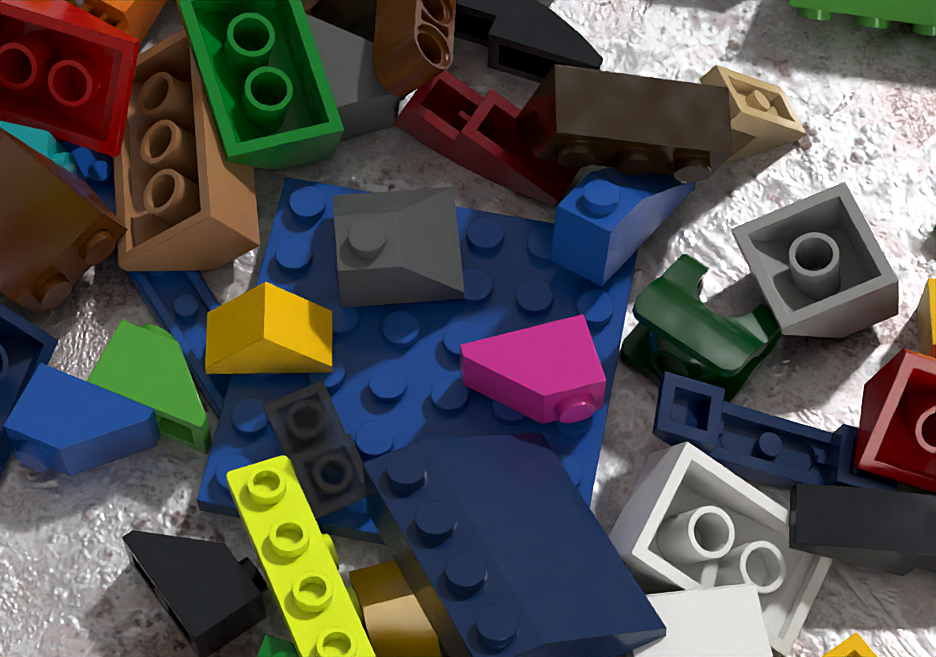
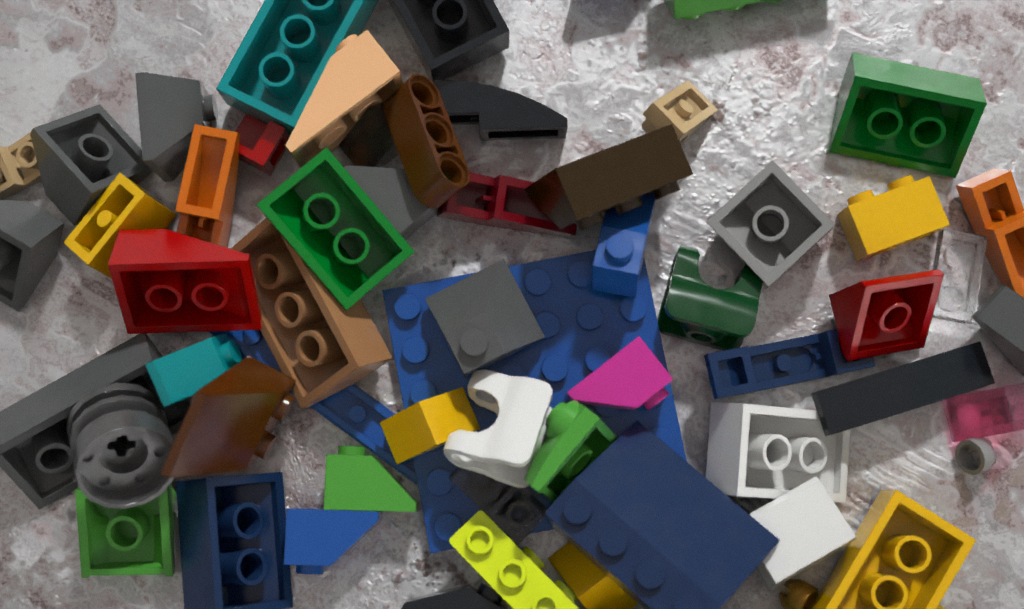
camera: 25 degrees left, 20 degrees up
none -> white piece [443,369,553,488]
none -> bright green slope [524,400,618,502]

